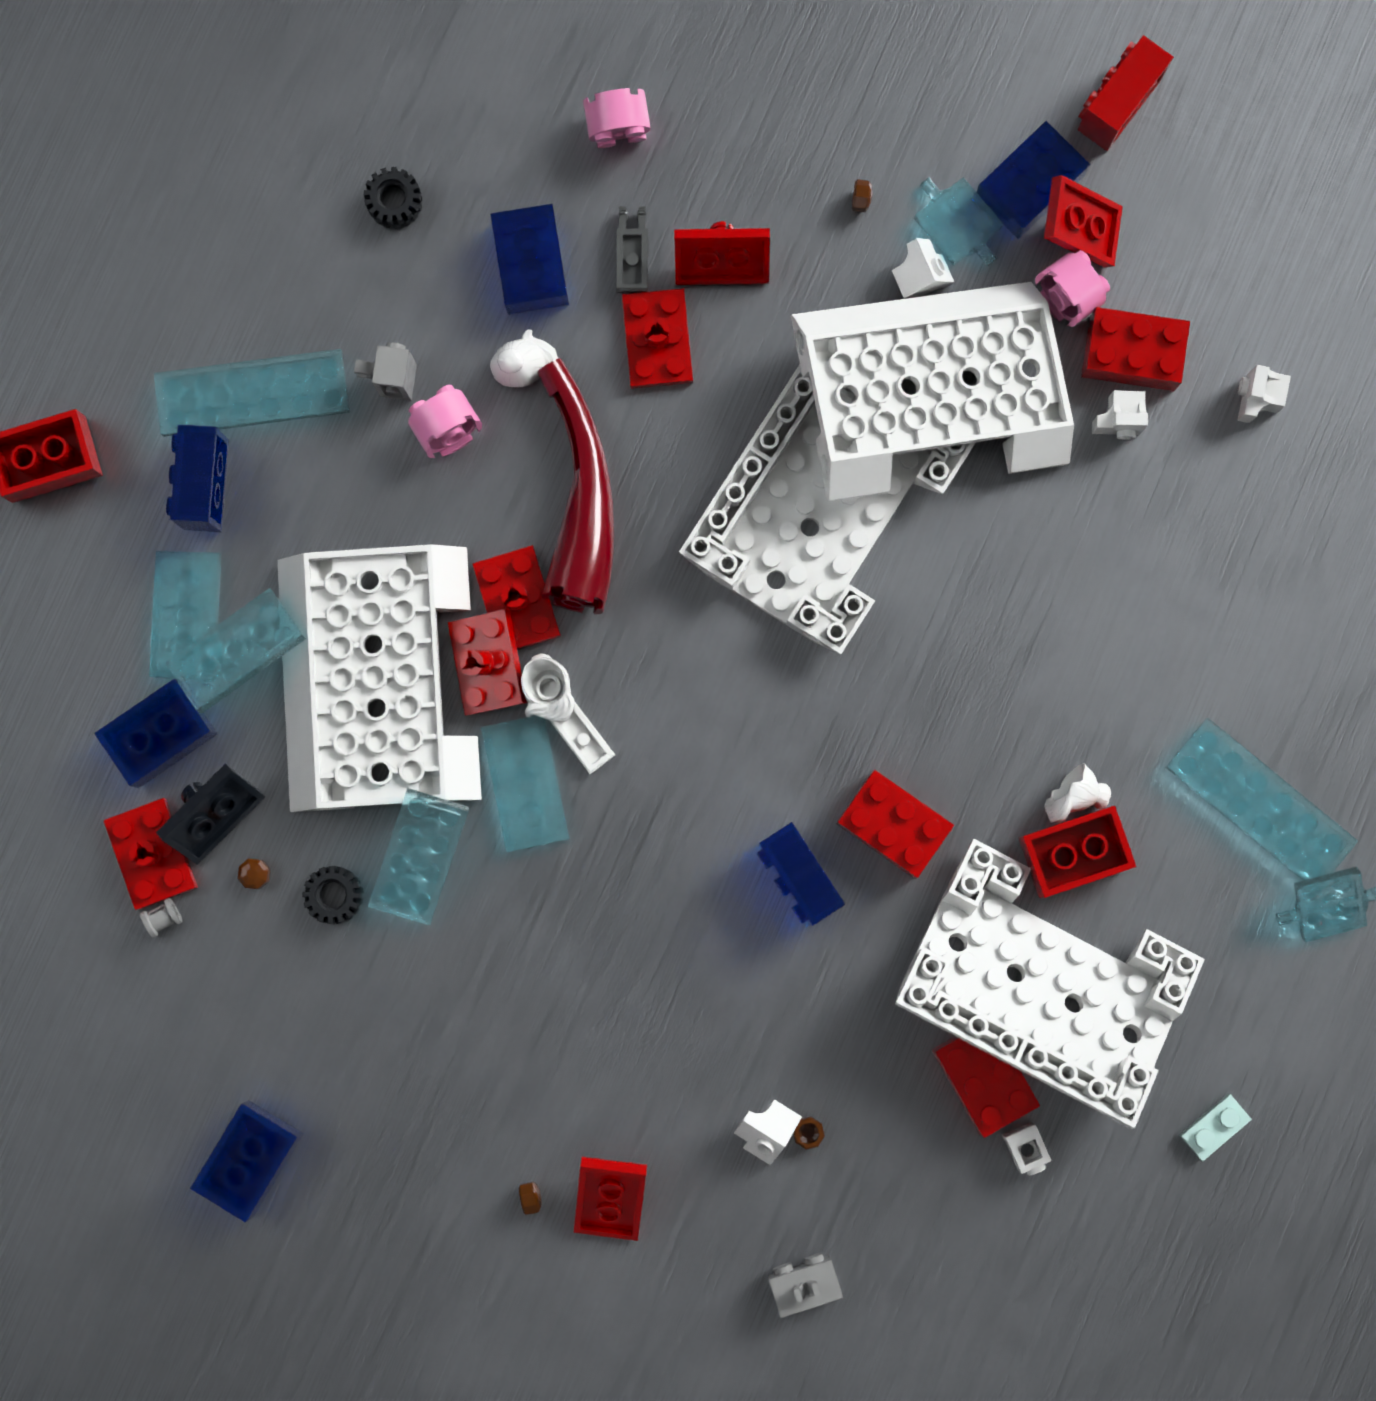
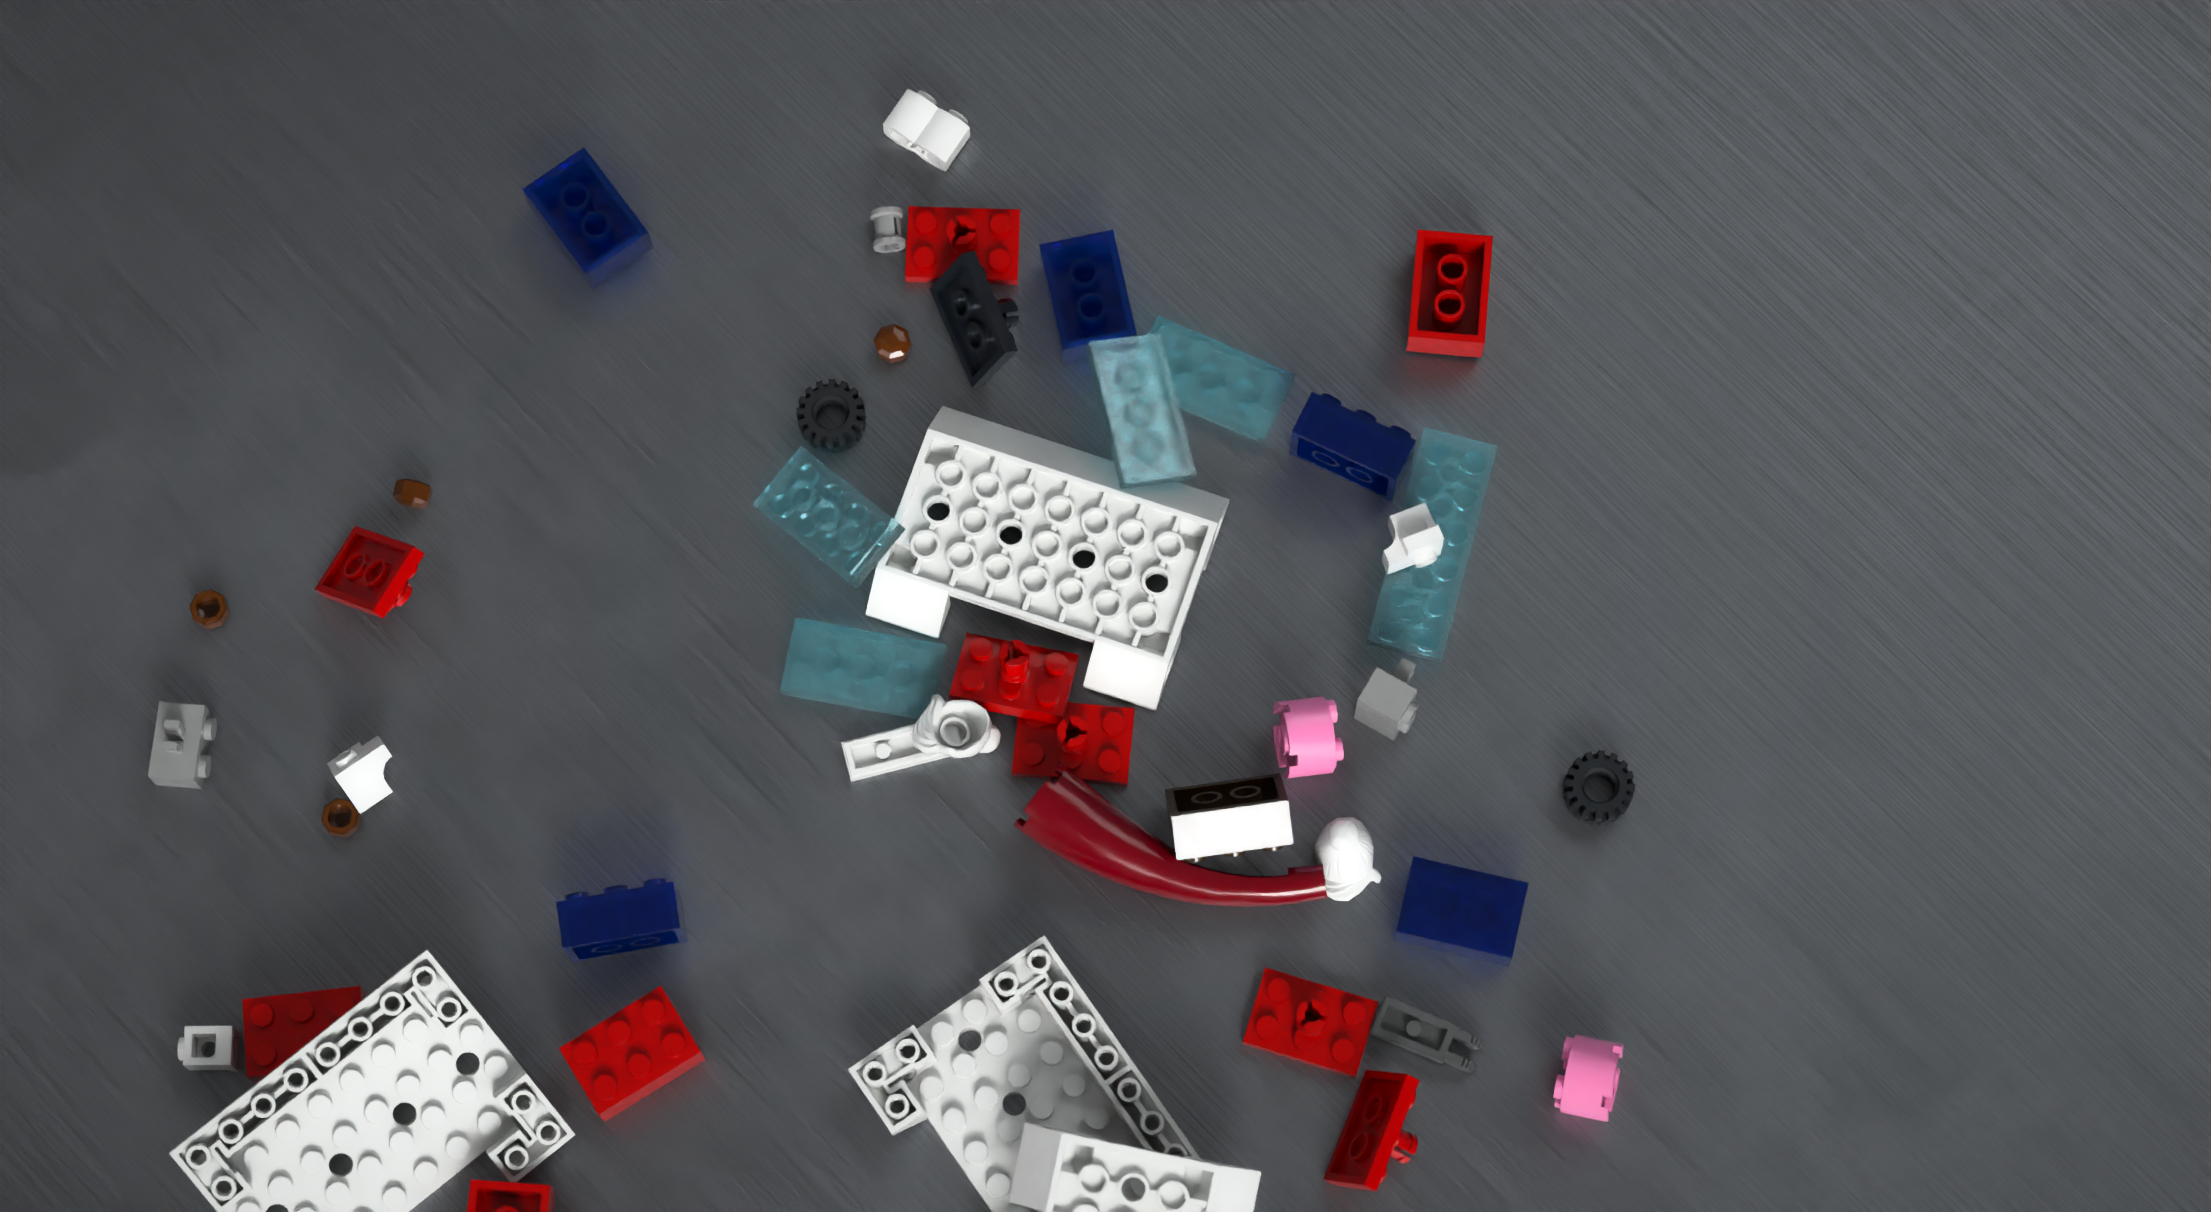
camera: 110 degrees right, 10 degrees down
none -> reddish brown tile [189,589,230,630]
none -> white brick [883,89,970,172]
none -> brick [1165,773,1294,862]
none -> white brick [1382,503,1444,575]

